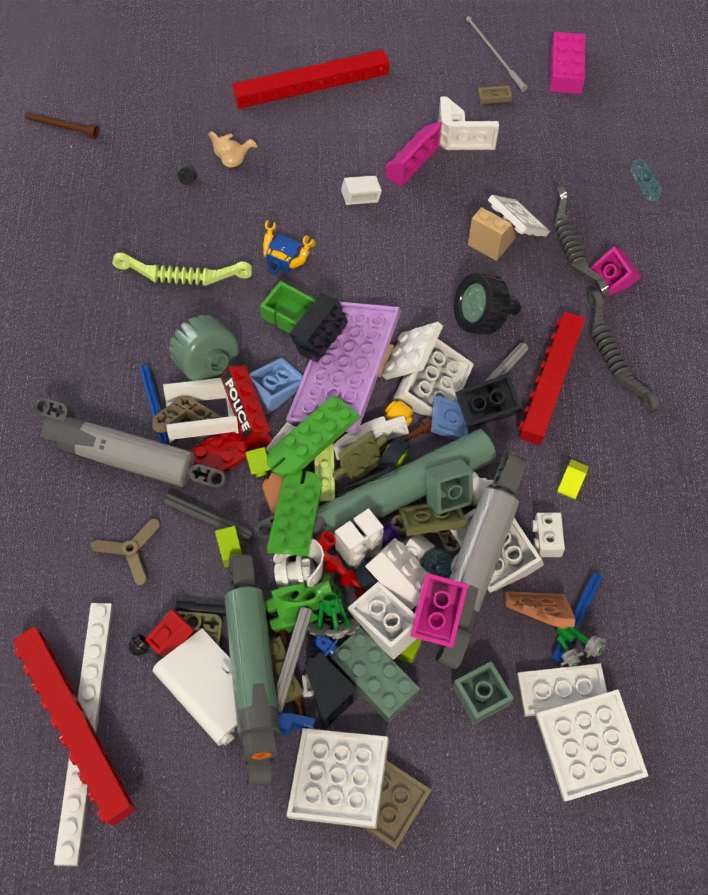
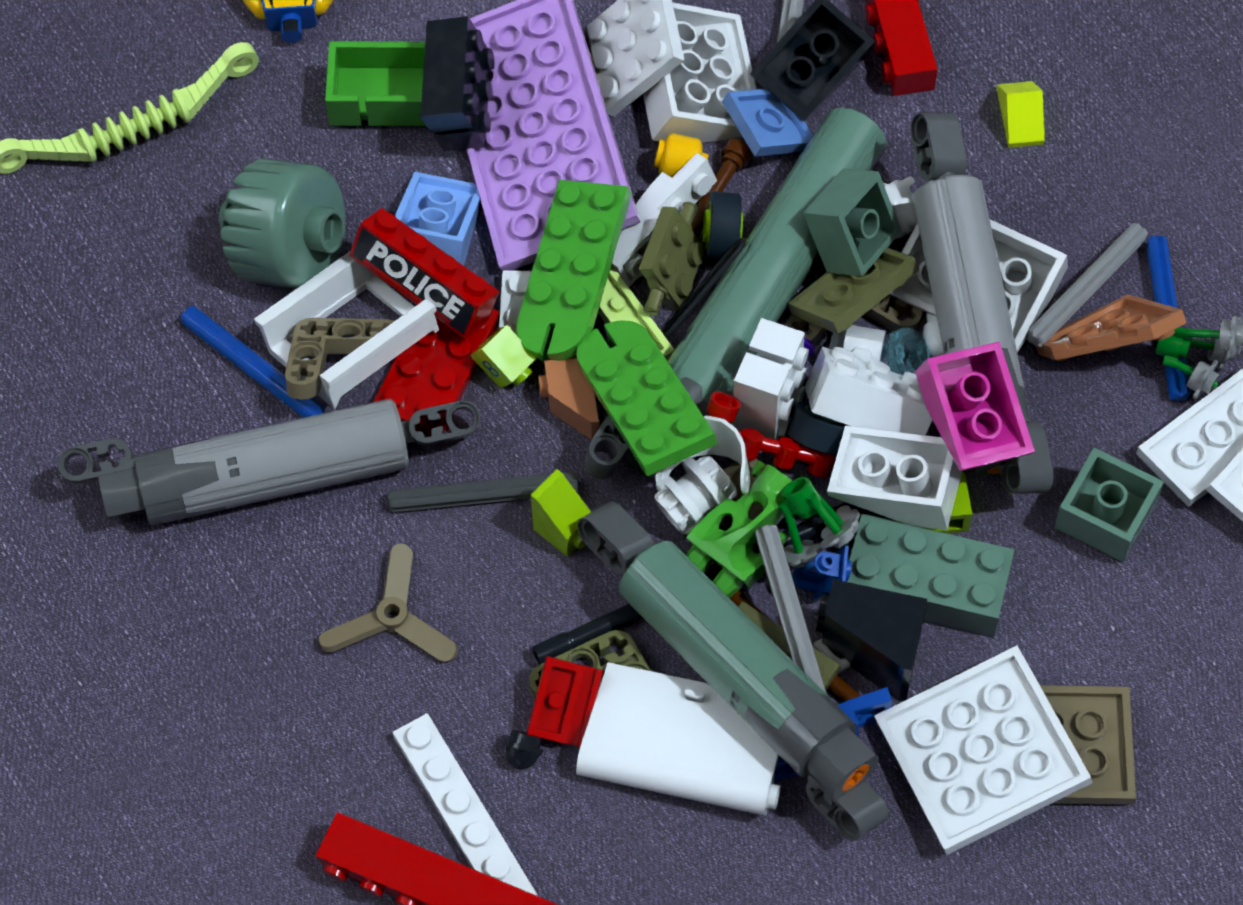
camera: 30 degrees left, 0 degrees up
white brick [531,513,565,557] -> none
none -> light grey axle [1026,223,1148,347]

